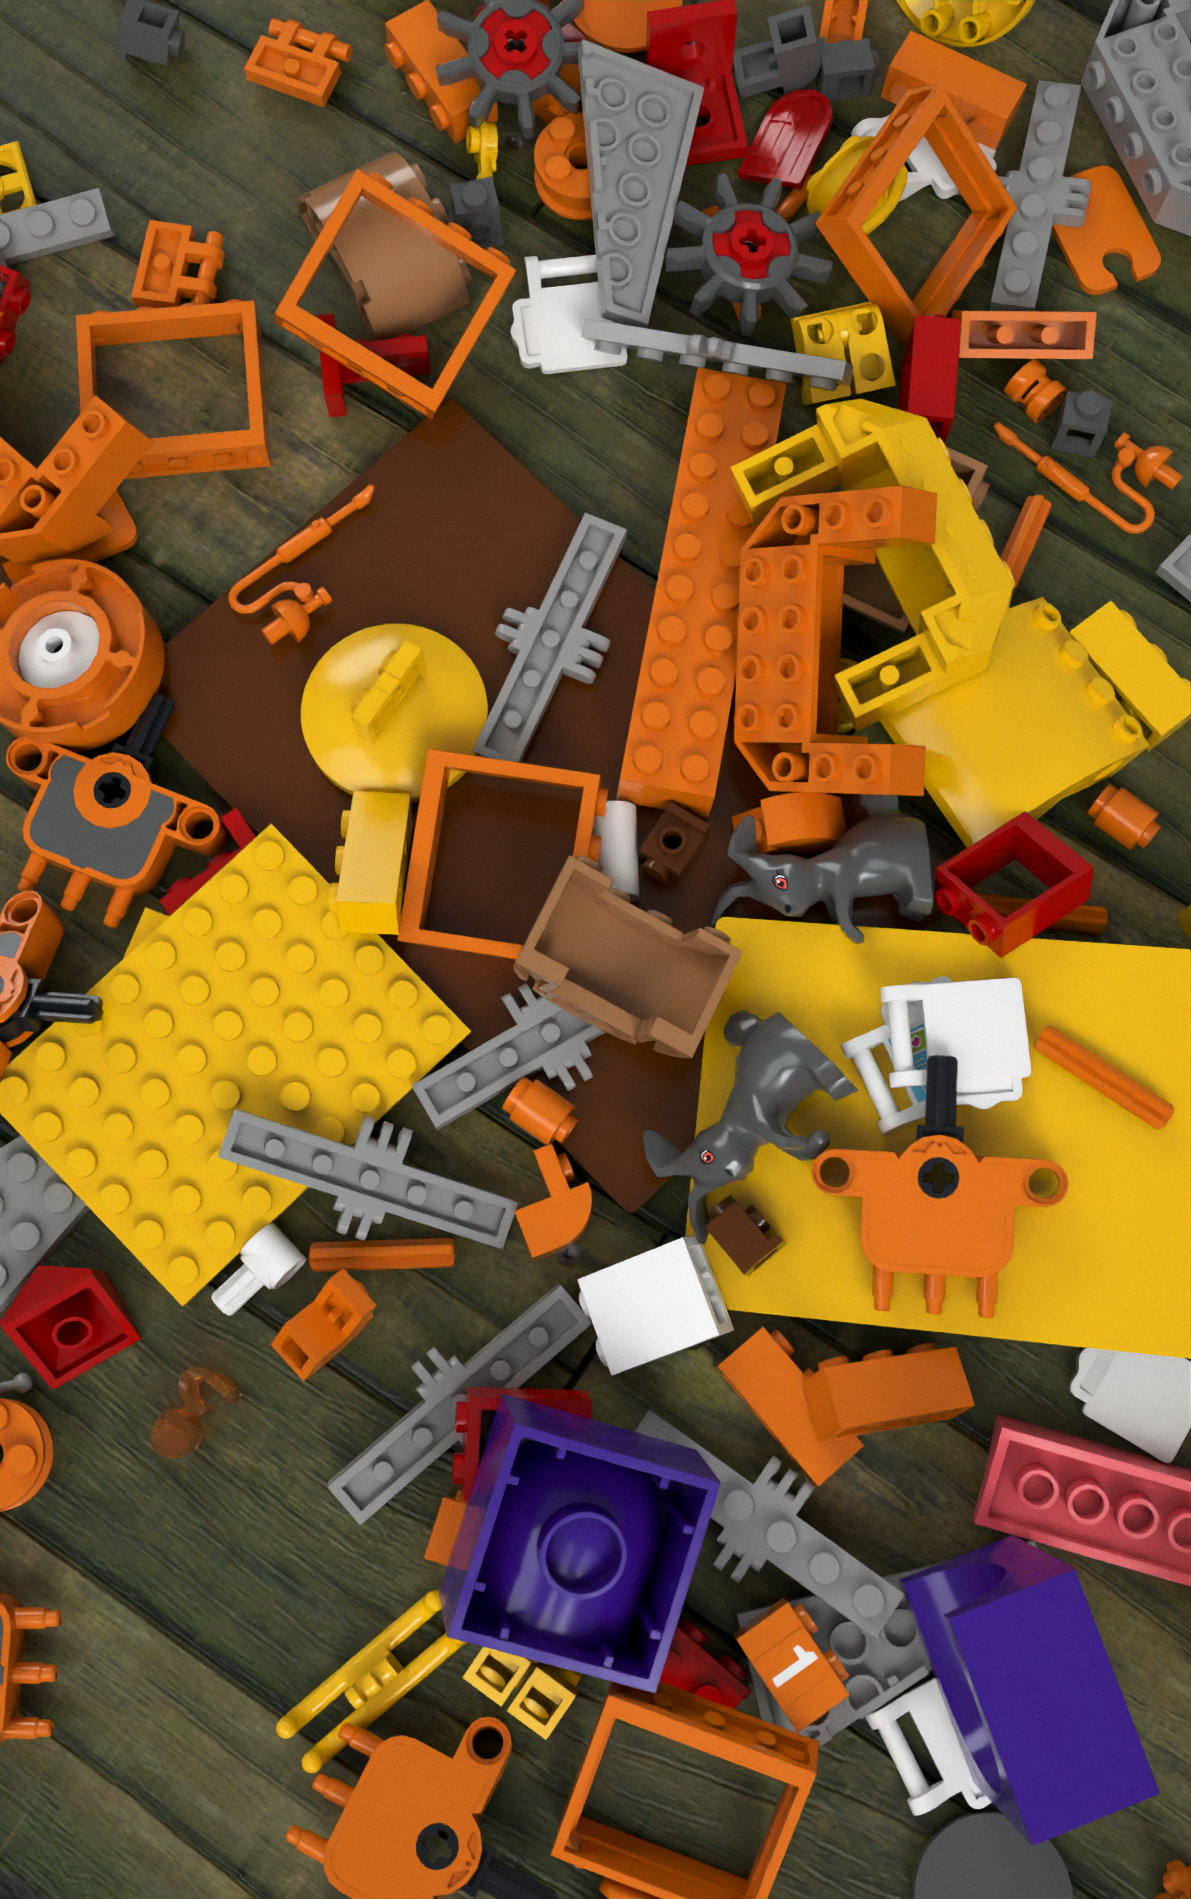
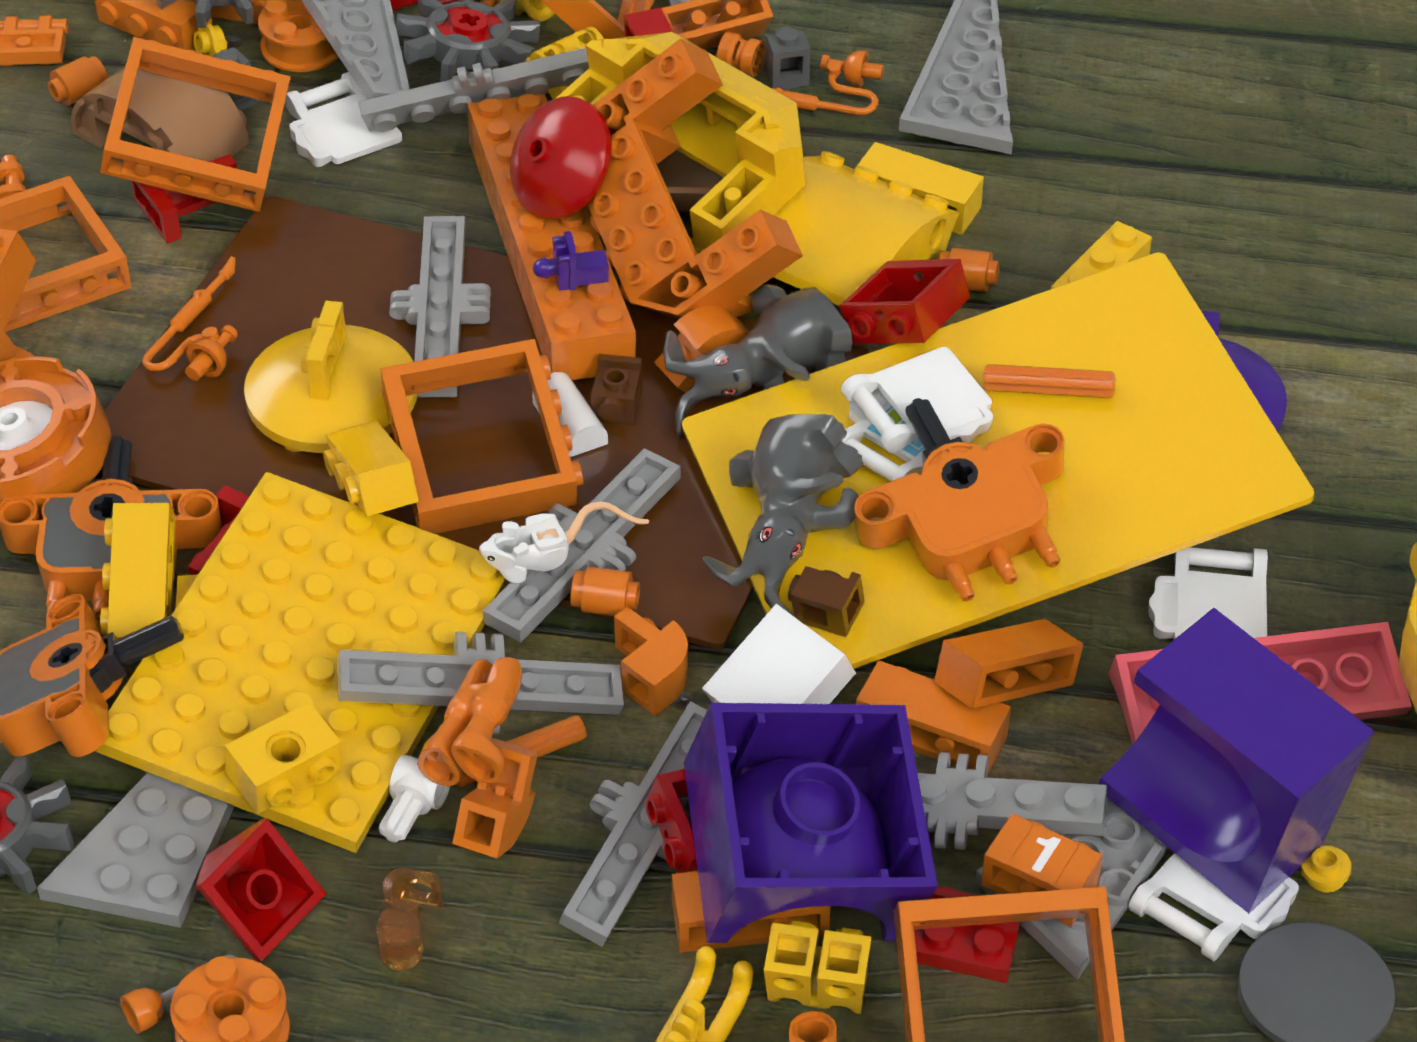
camera: 25 degrees left, 30 degrees down
medium nougat cylinder [513,855,743,1058] -> none
none -> orange brick [47,56,108,106]
none -> yellow brick [100,503,176,639]
none -> yellow brick [224,701,341,814]
none -> orange piece [417,657,522,786]
none -> white animal [479,501,649,583]
none -> red dish [510,96,611,220]
none -> dark purple piece [533,231,609,291]

